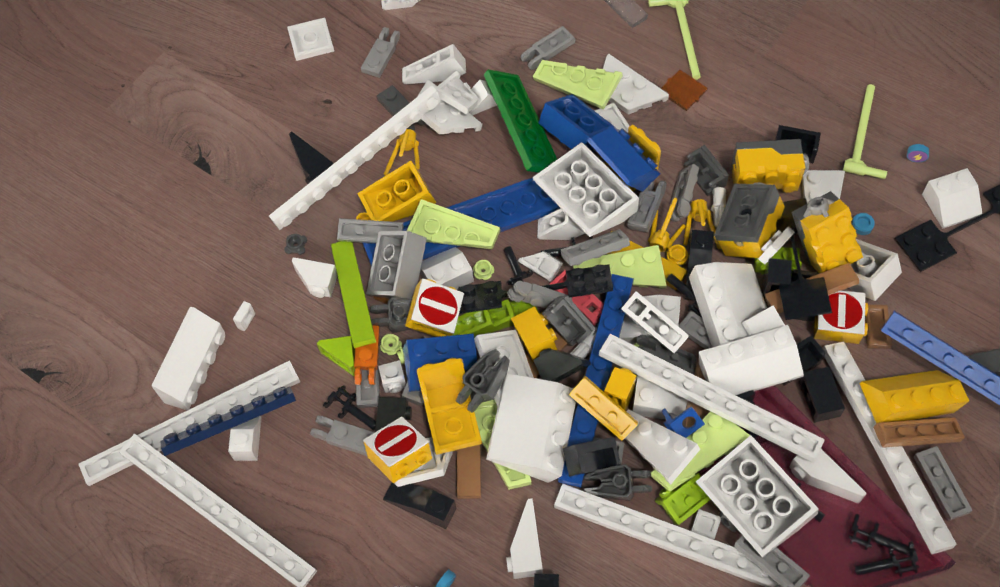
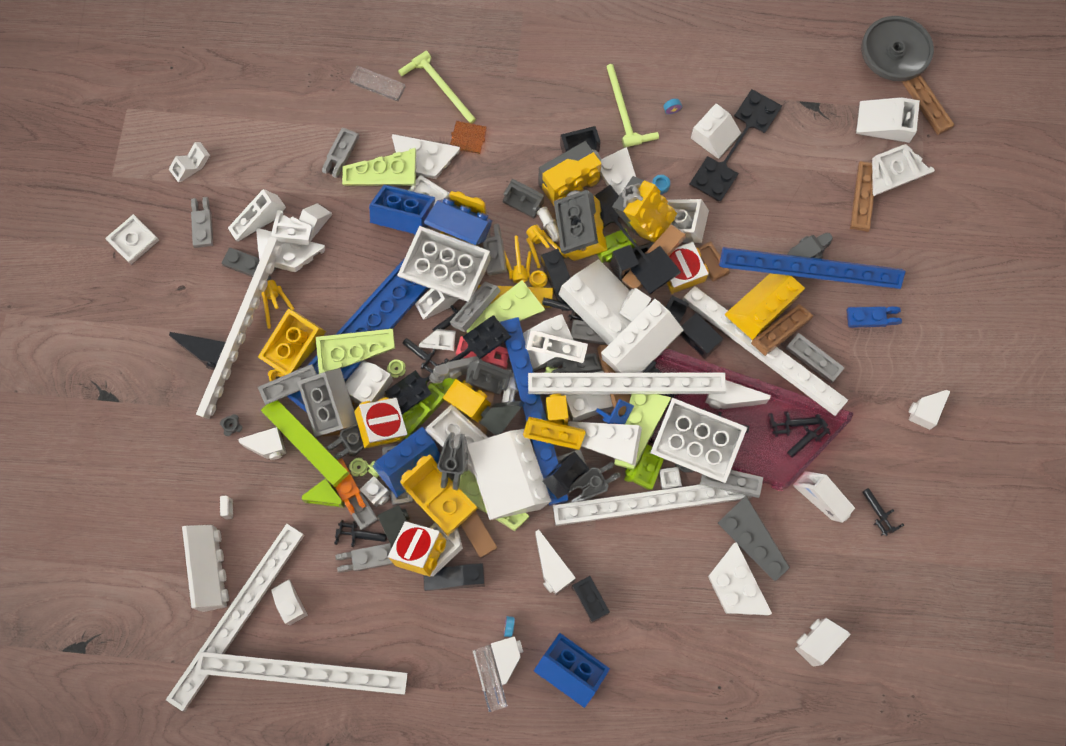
camera: 35 degrees left, 10 degrees up
dark blue plate [160,387,296,456] -> none
green plate [484,69,558,173] -> none
light grey hinge [670,164,699,222] -> none
white plate [758,227,795,264] -> none

